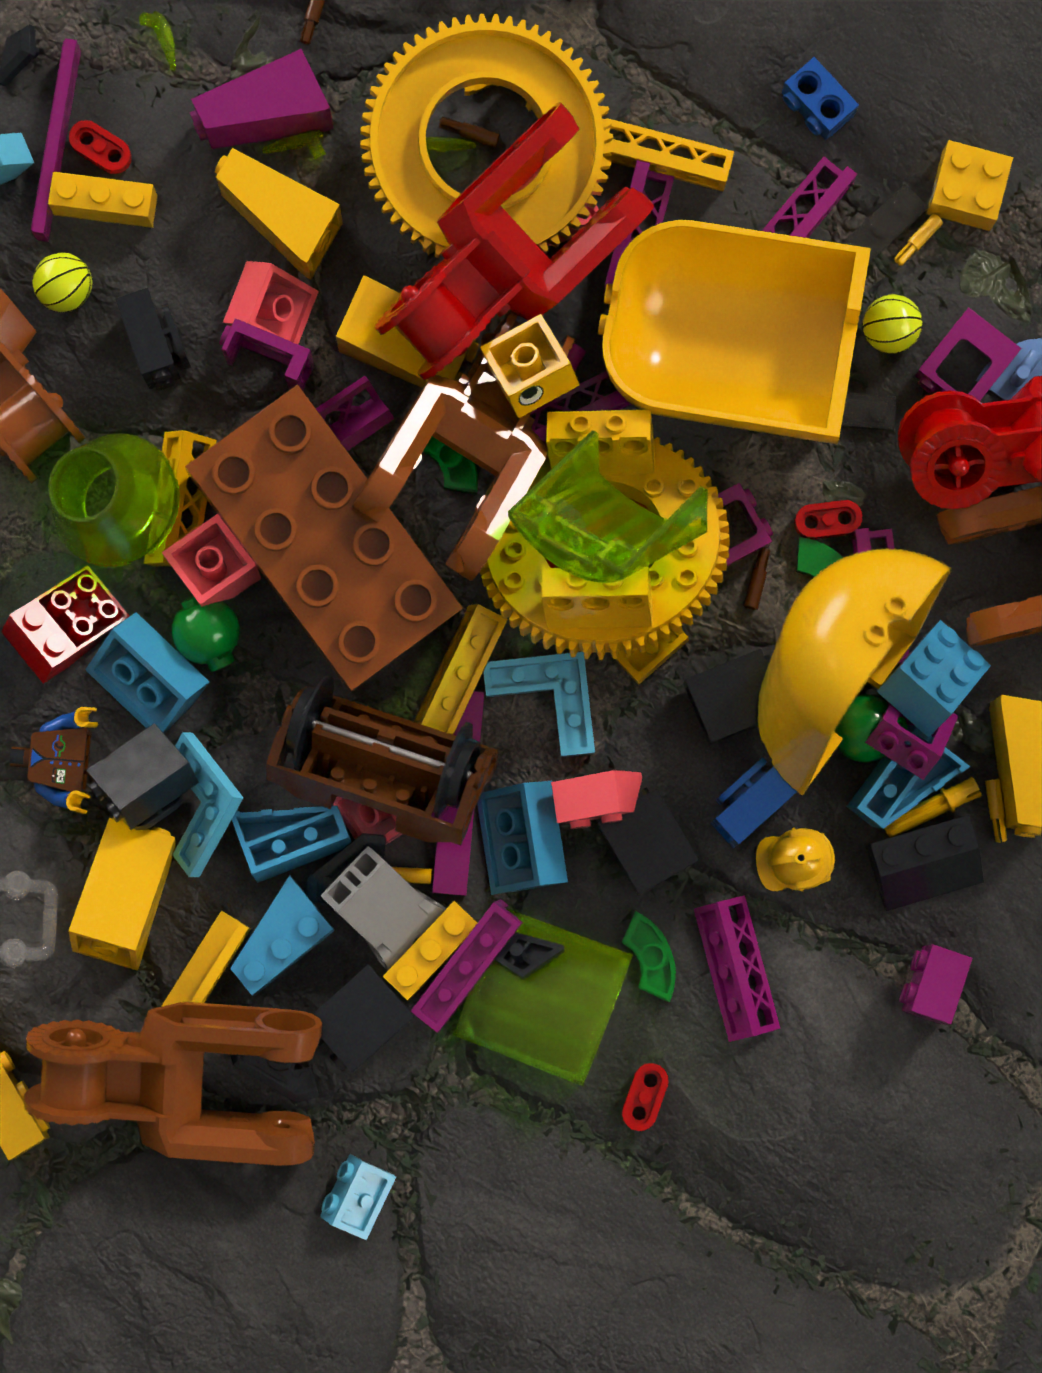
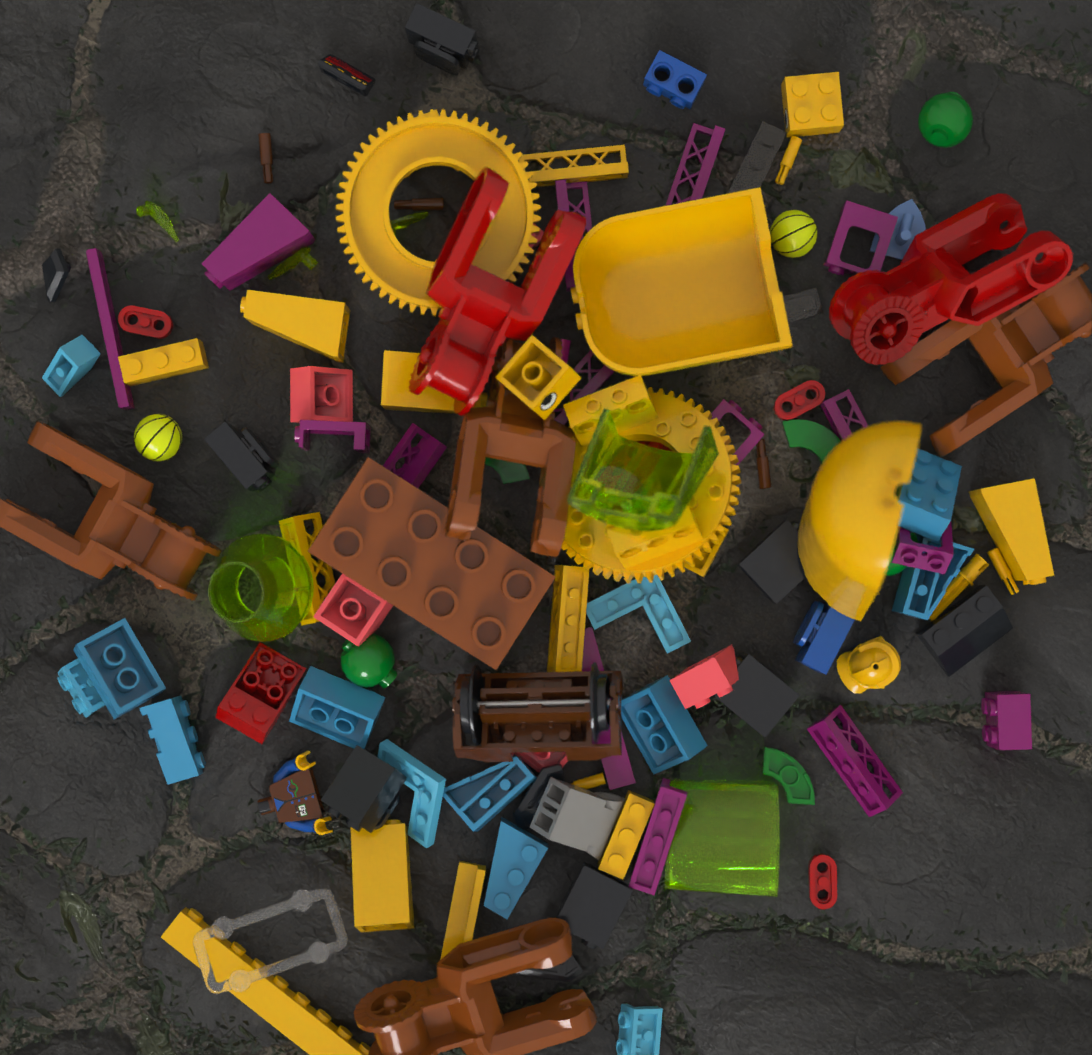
camera: 15 degrees left, 5 degrees up
black piece [495,932,565,980] -> none

